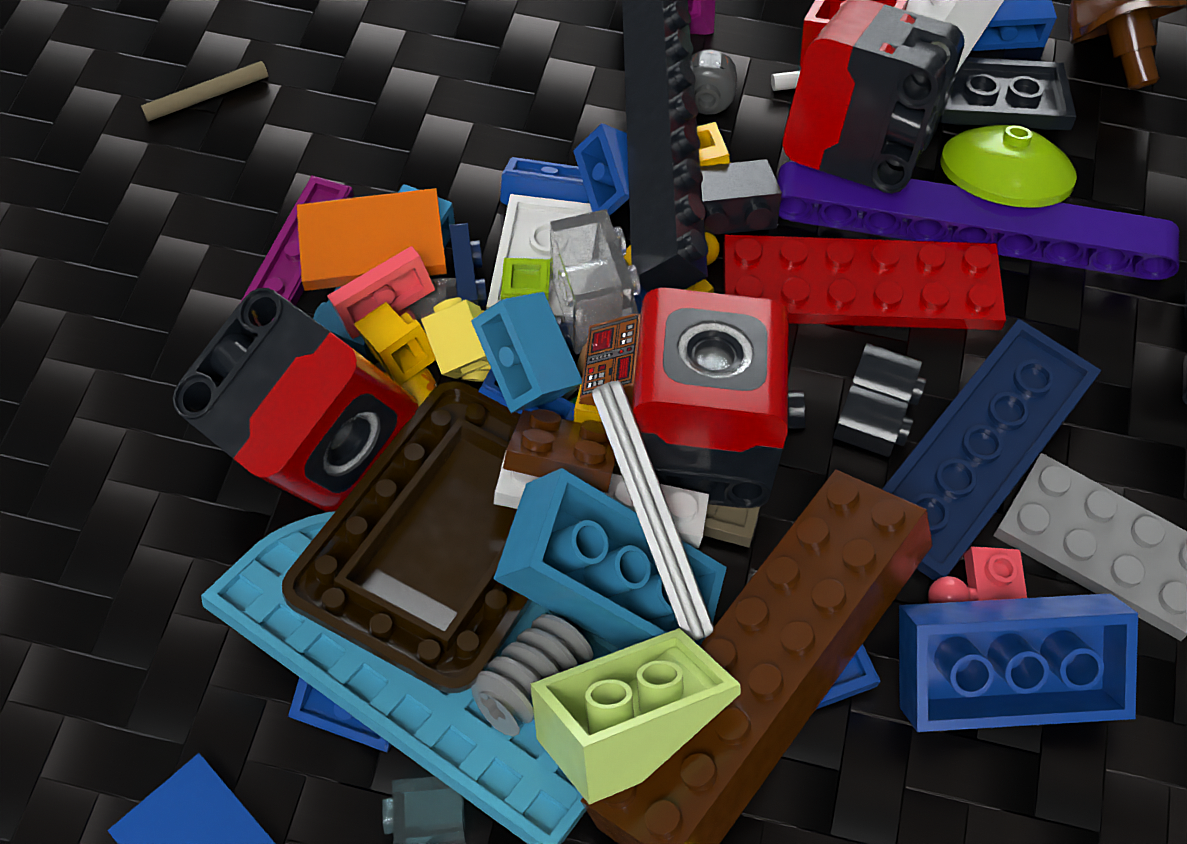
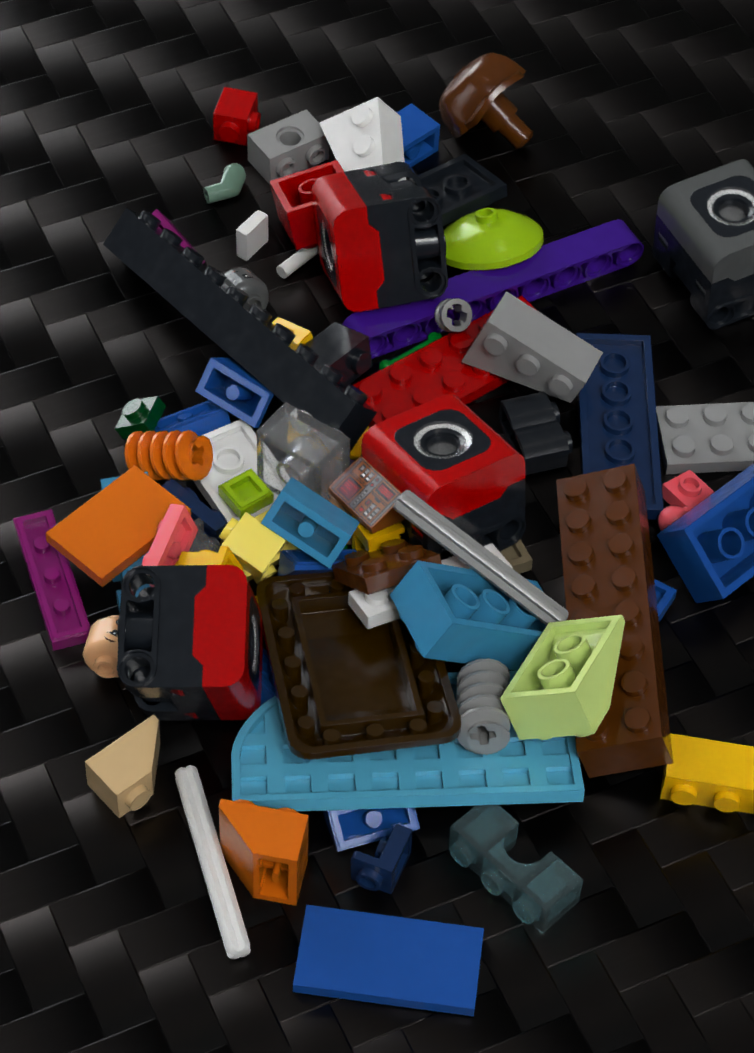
camera: 40 degrees left, 10 degrees down
none -> tan slope [85,714,160,818]
none -> dark green plate [115,396,166,439]
none -> orange piece [124,430,213,481]
none -> white axle [175,765,251,959]
none -> orange slope [219,799,309,906]
none -> white tile [236,210,268,261]
none -> dark blue bracket [351,824,412,894]
none -> green hinge [379,332,442,370]
none -> light grey bush [435,298,472,332]
none -> light grey wedge [461,291,603,403]

